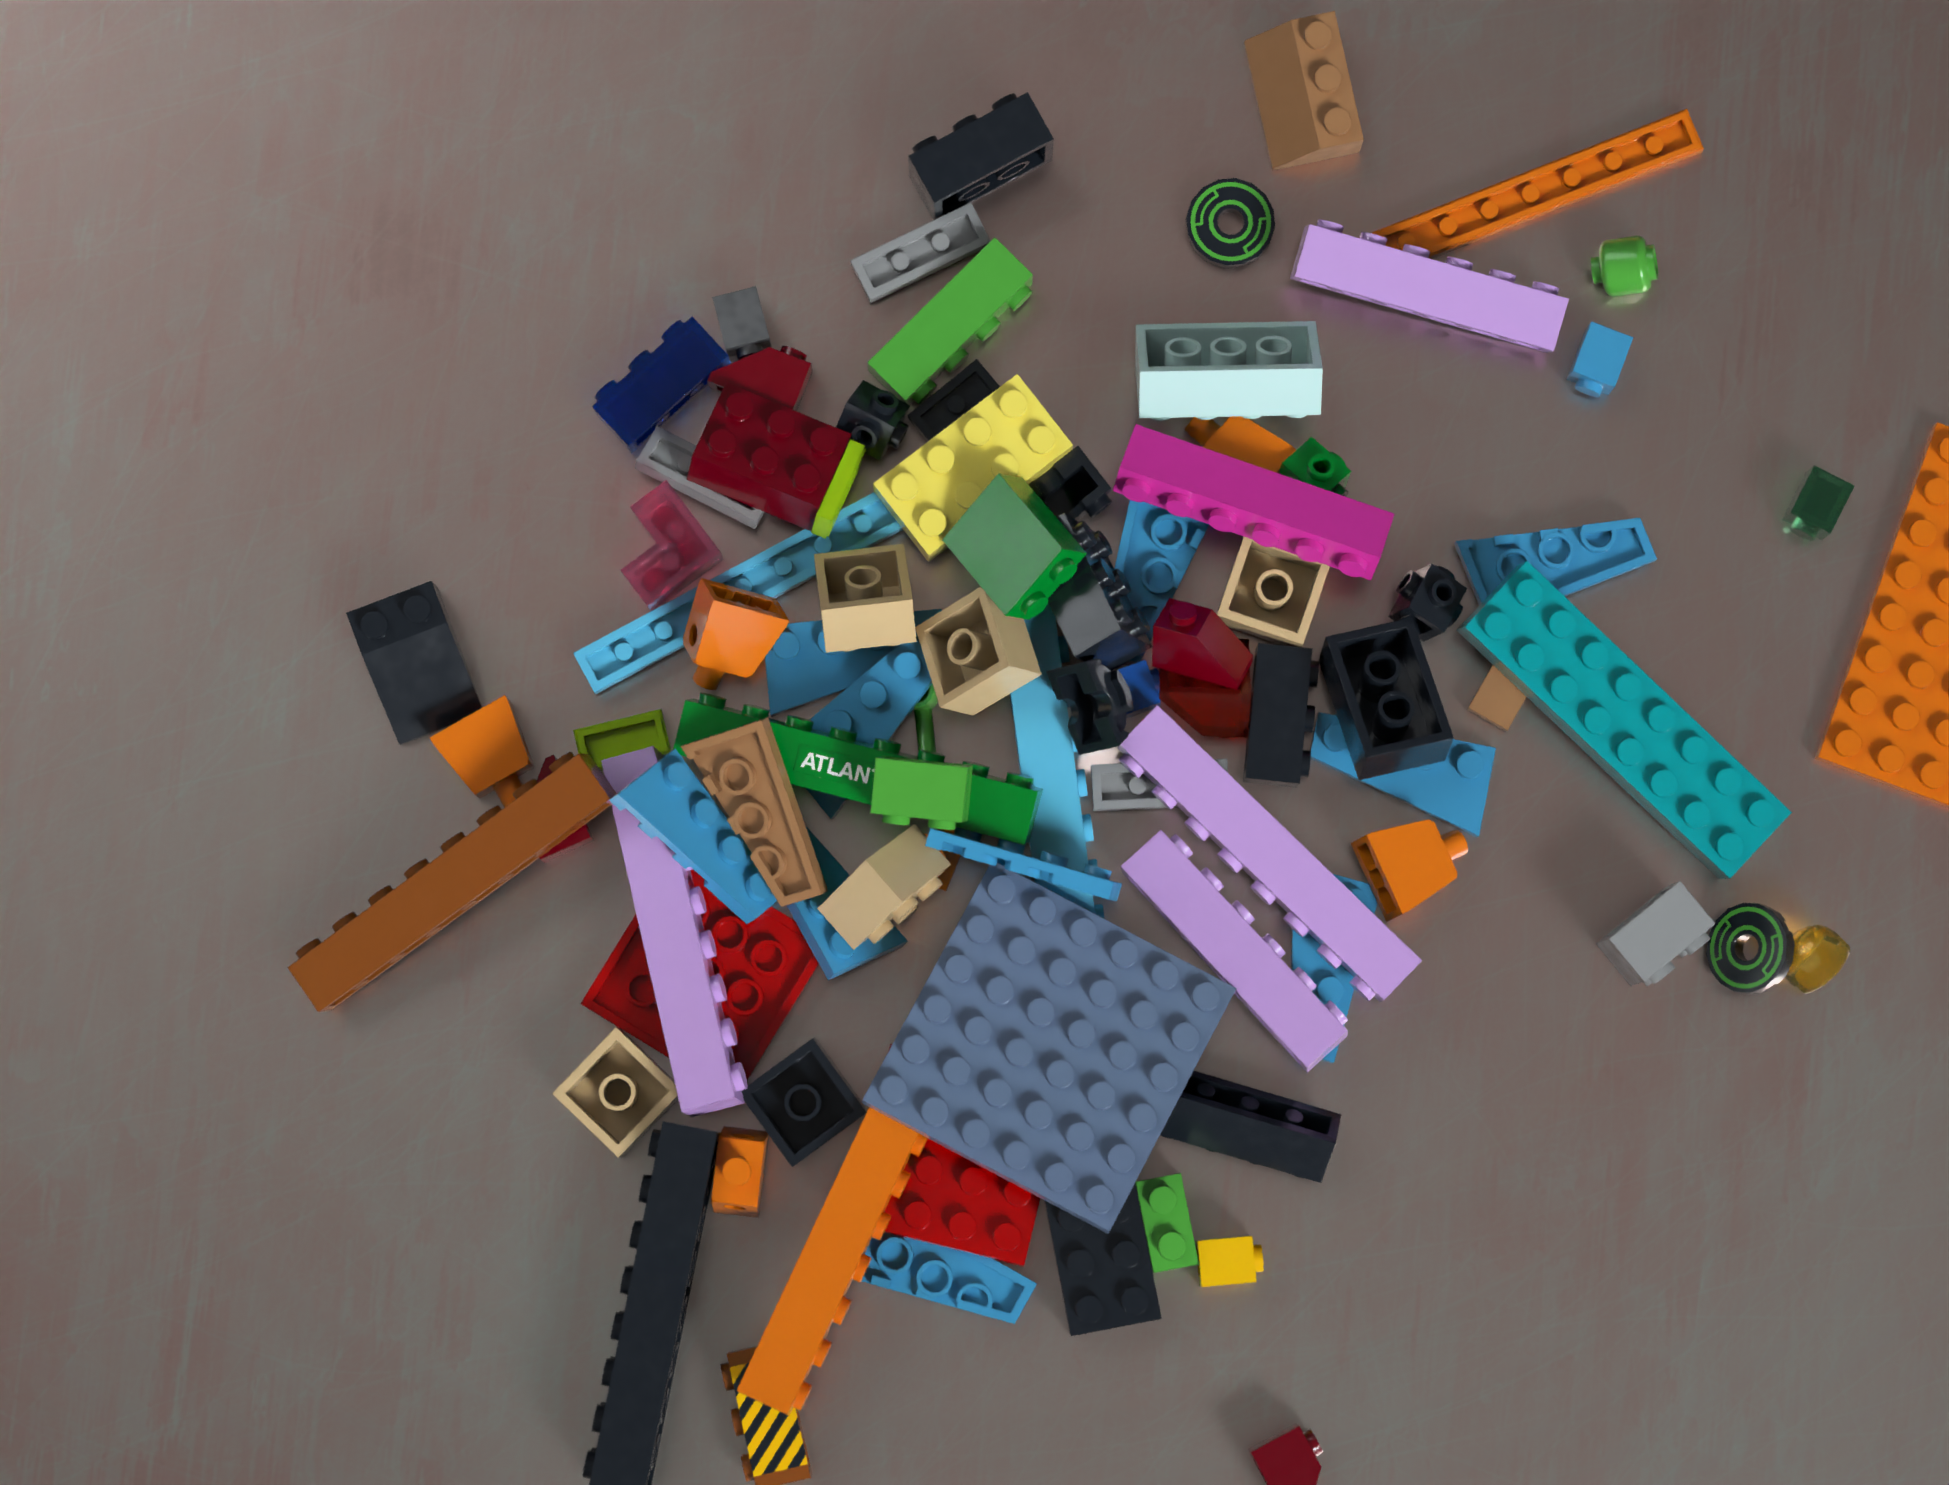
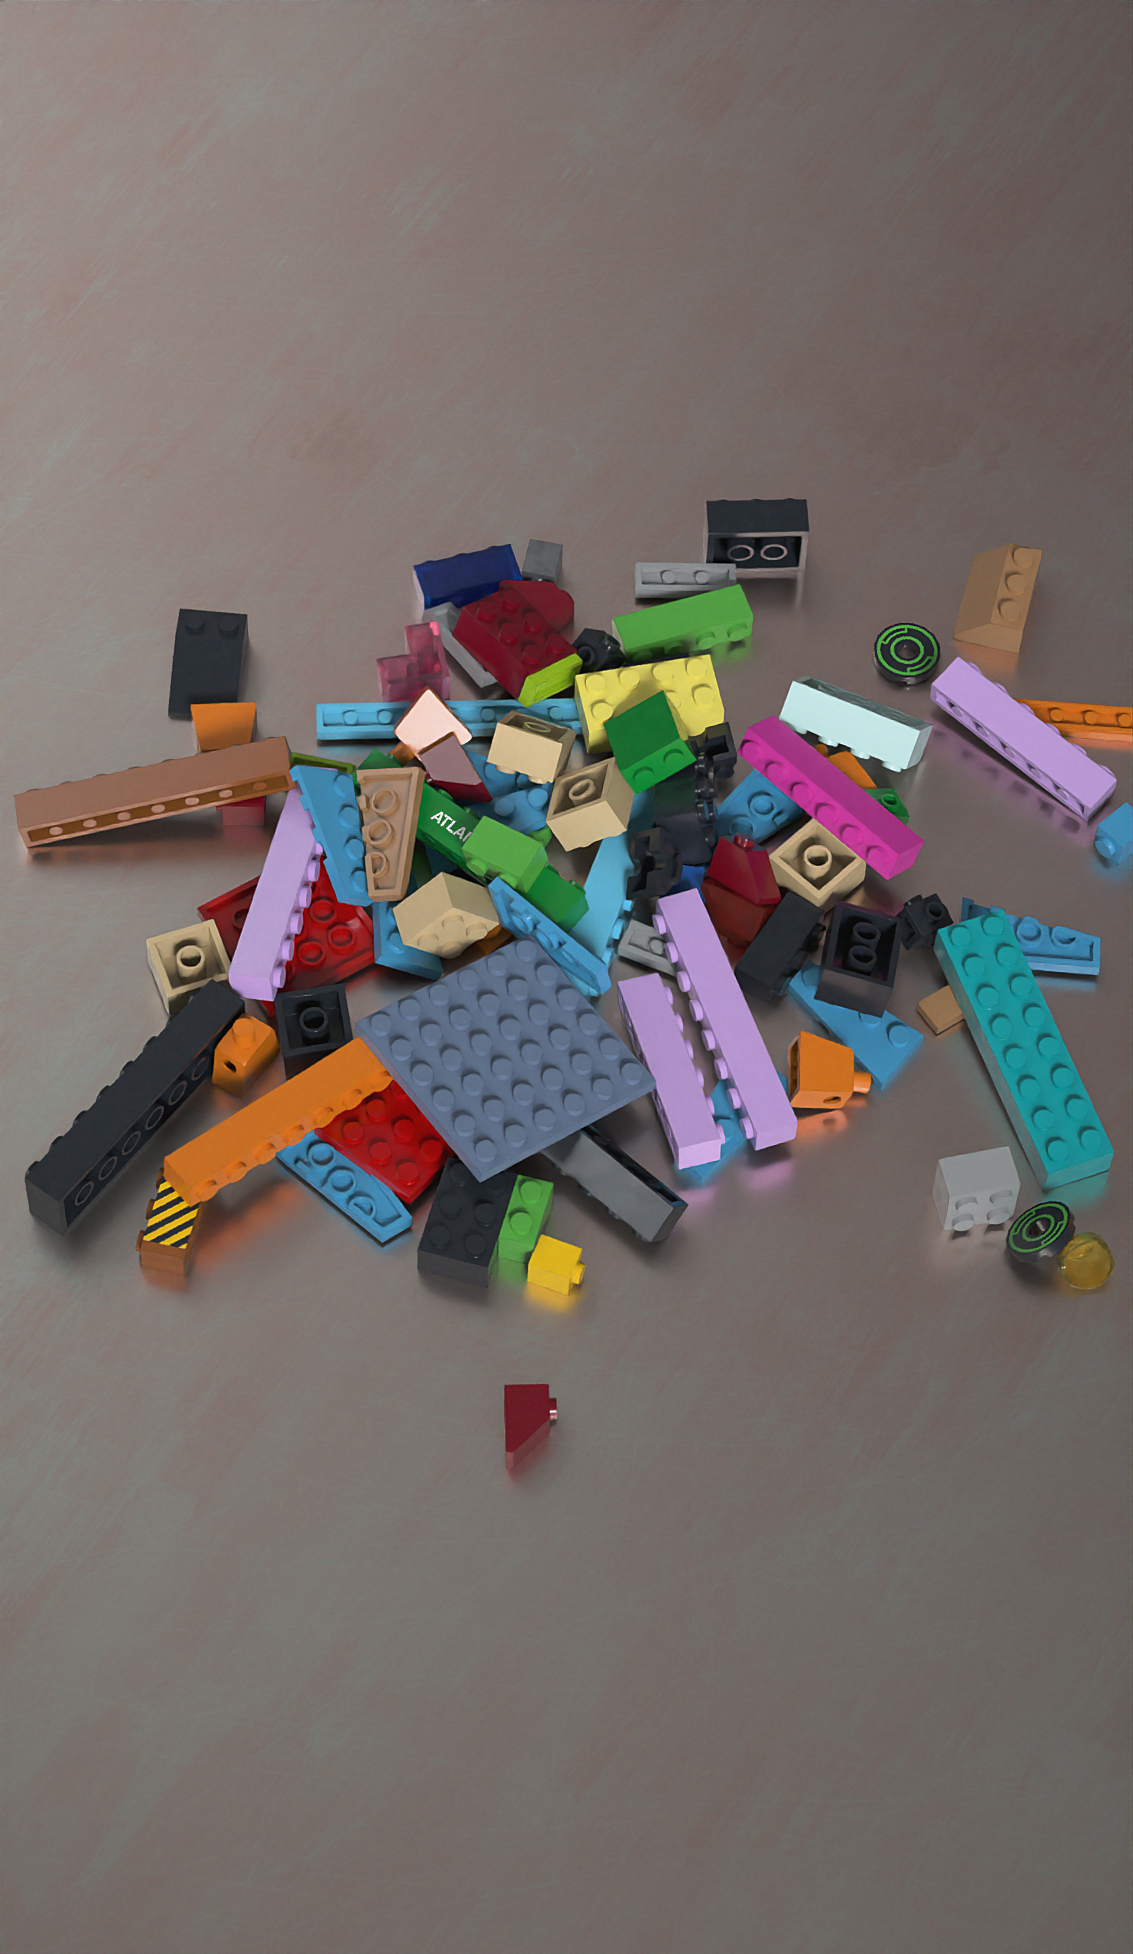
camera: 25 degrees right, 25 degrees down
none -> slope [419,735,493,803]

